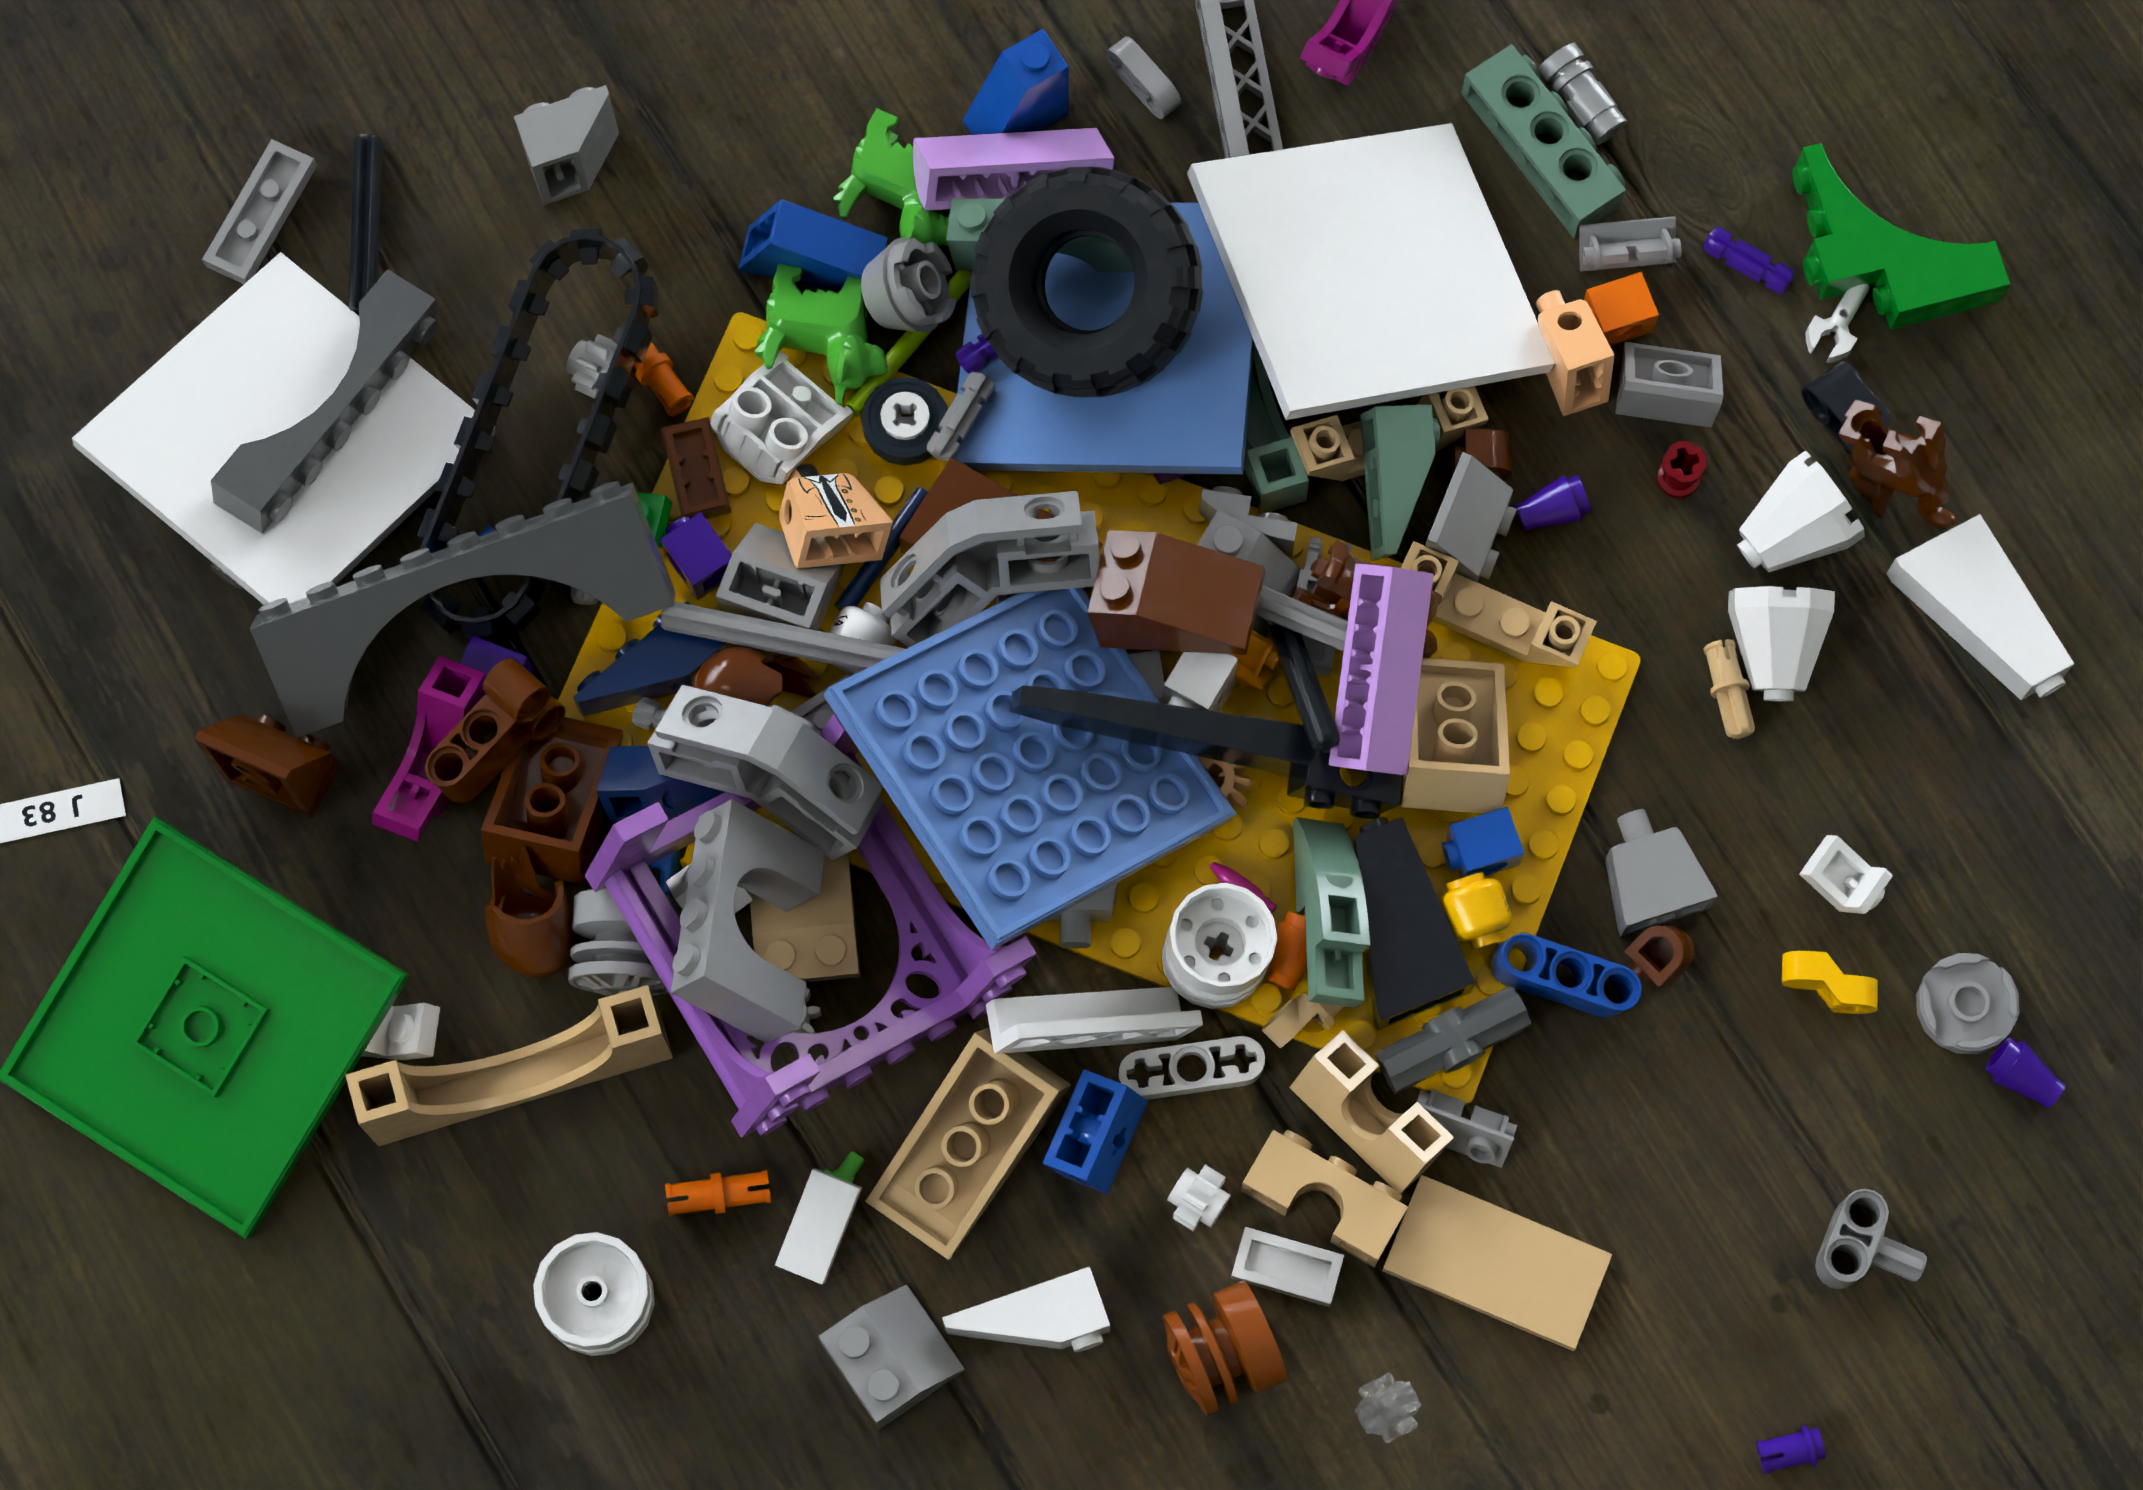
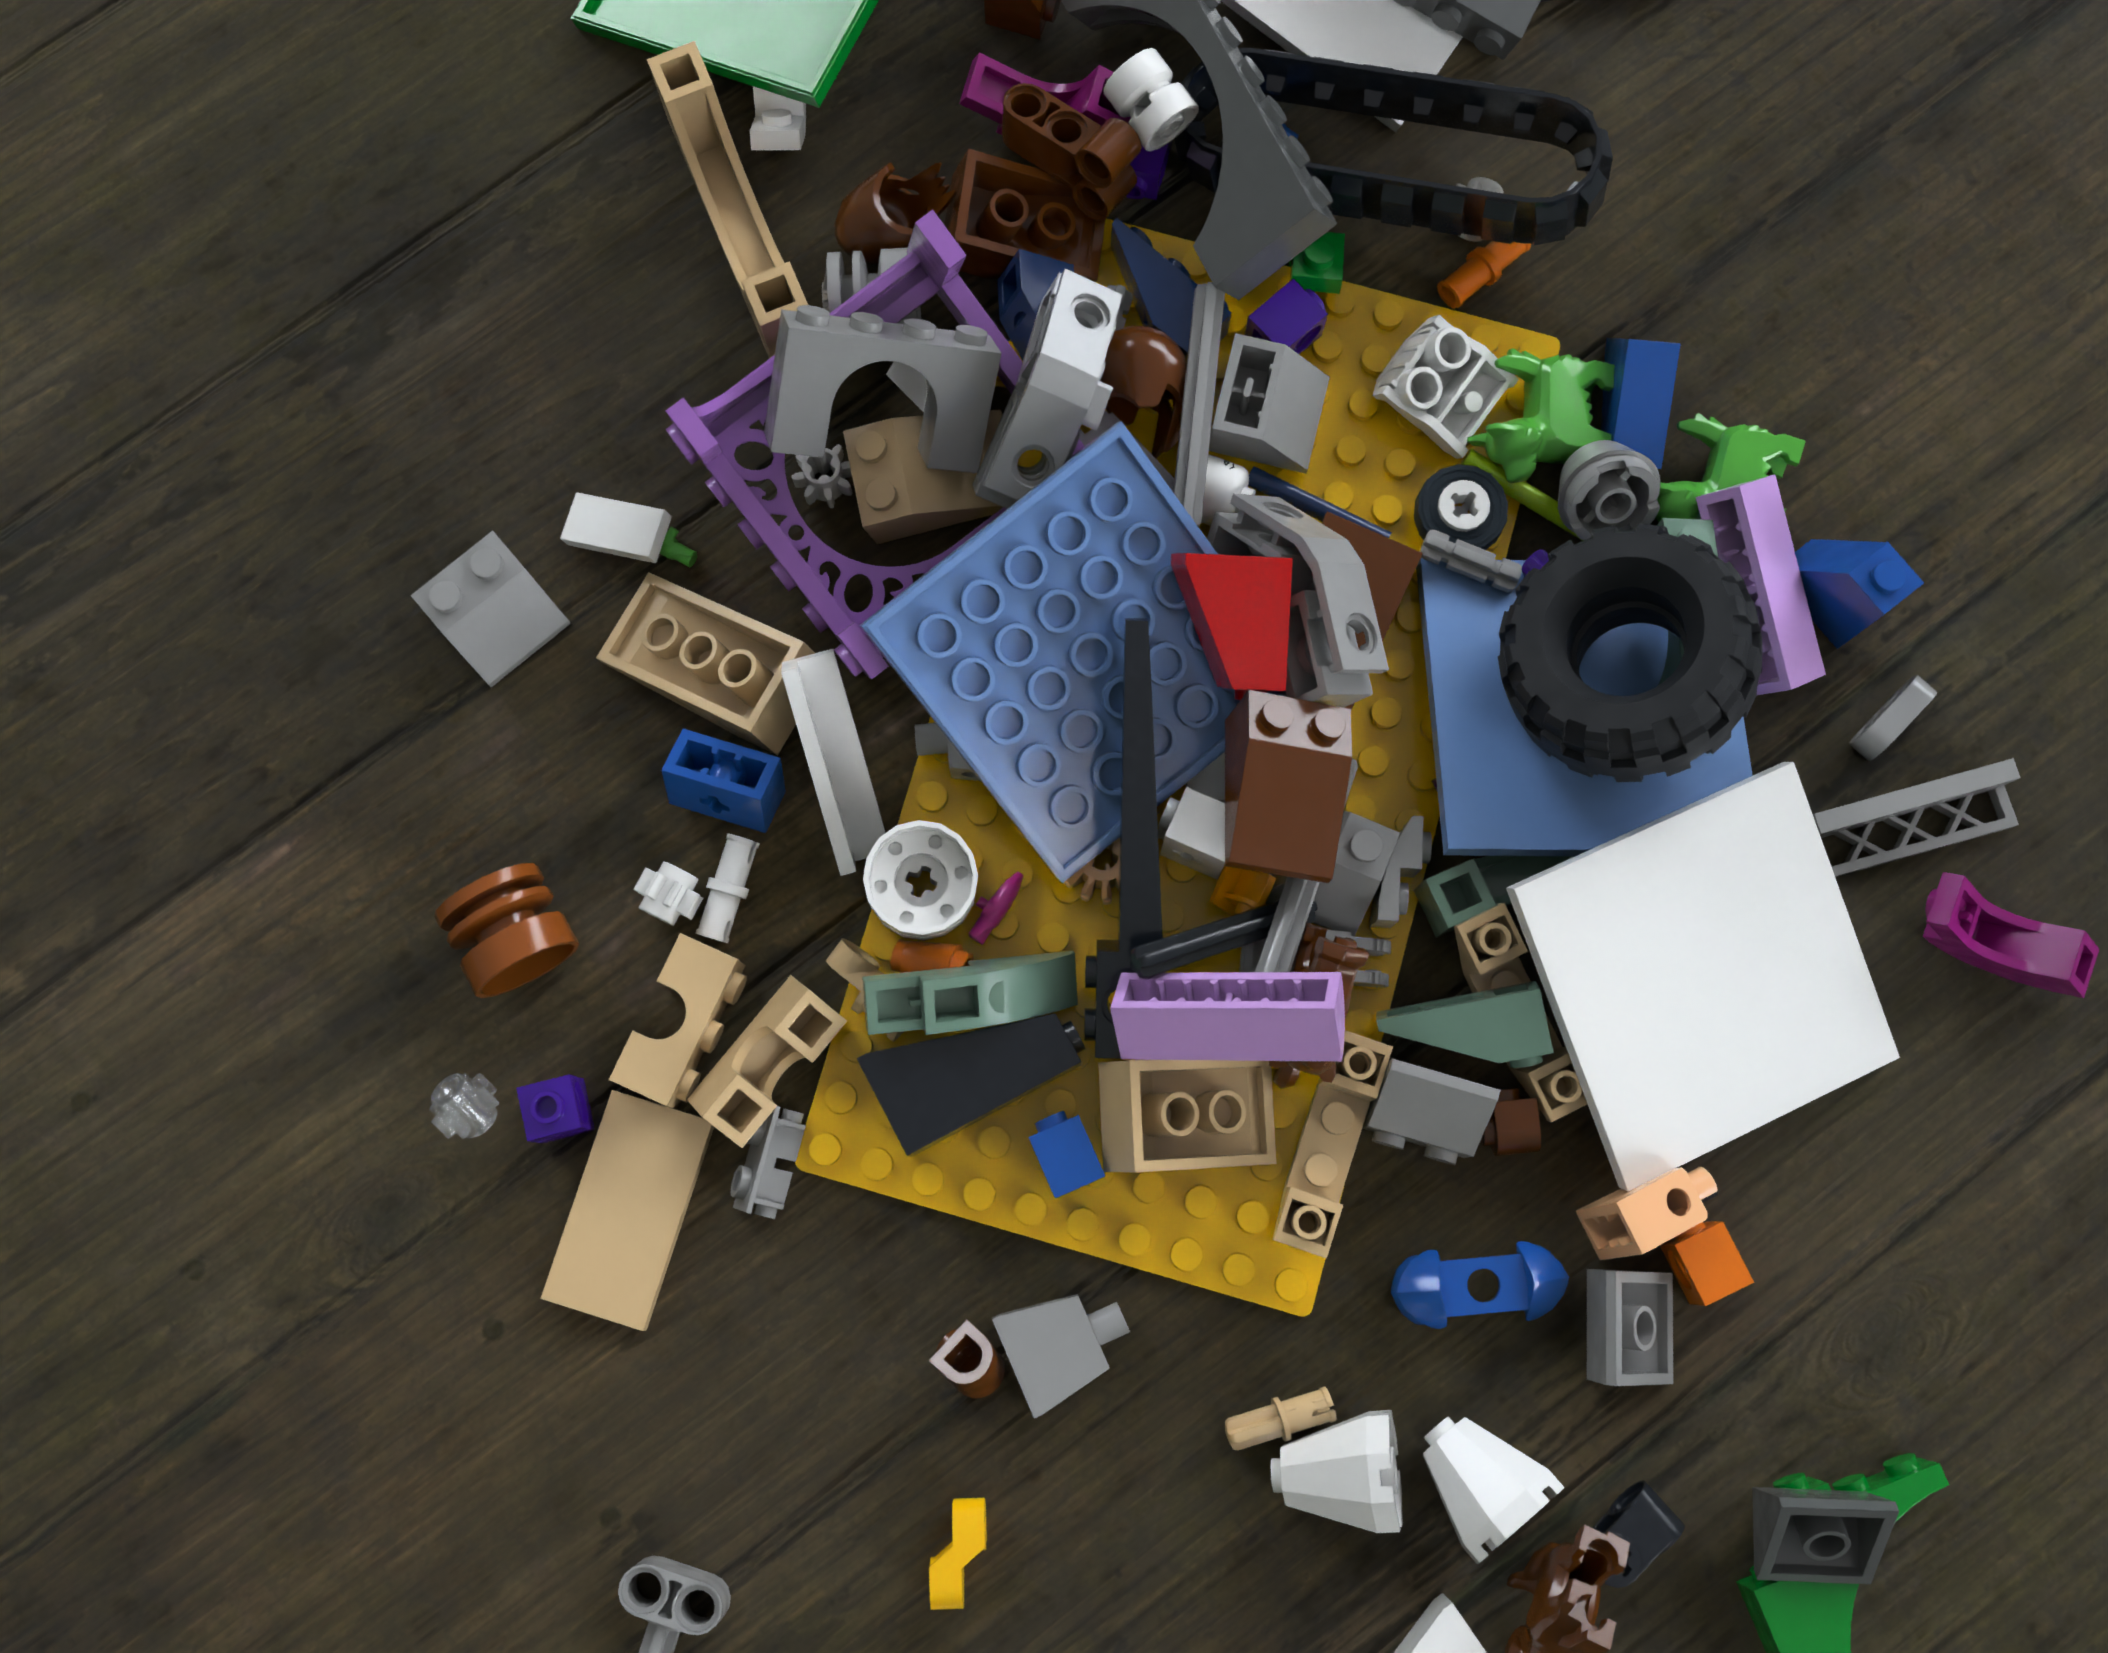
camera: 85 degrees right, 5 degrees up
light grey slope [514,85,619,205] -> none
white wheel [533,1232,655,1356] -> none
reddish brown plate [661,417,732,519] -> none
orange pin [665,1170,771,1217] -> none
light nougat torso [779,464,893,569] -> none
white slope [942,1266,1110,1353] -> none
white beam [1118,1036,1265,1100] -> none
white tile [1231,1227,1344,1307] -> none
dark grey piece [1375,986,1532,1094] -> none
yellow head [1439,872,1512,950] -> none
sand green brick [1461,44,1626,239] -> none
blue beam [1489,933,1642,1018] -> none
dark purple cone [1515,475,1592,532] -> none
light grey axle [1538,43,1627,145] -> none
light grey hinge [1579,216,1681,272] -> none
dark red bush [1656,441,1707,498] -> none
dark purple axle [1703,227,1795,294] -> none
dark purple pin [1756,1425,1826,1474] -> none
white bracket [1799,835,1892,914] -> none
white bar [1805,284,1869,363] -> none
none -> dark purple brick [516,1074,595,1143]
none -> white pin [695,833,760,943]
none -> white wheel [1103,48,1199,151]
none -> red slope [1171,553,1293,700]
none -> blue piece [1391,1241,1569,1329]
none -> dark grey slope [1752,1487,1899,1584]

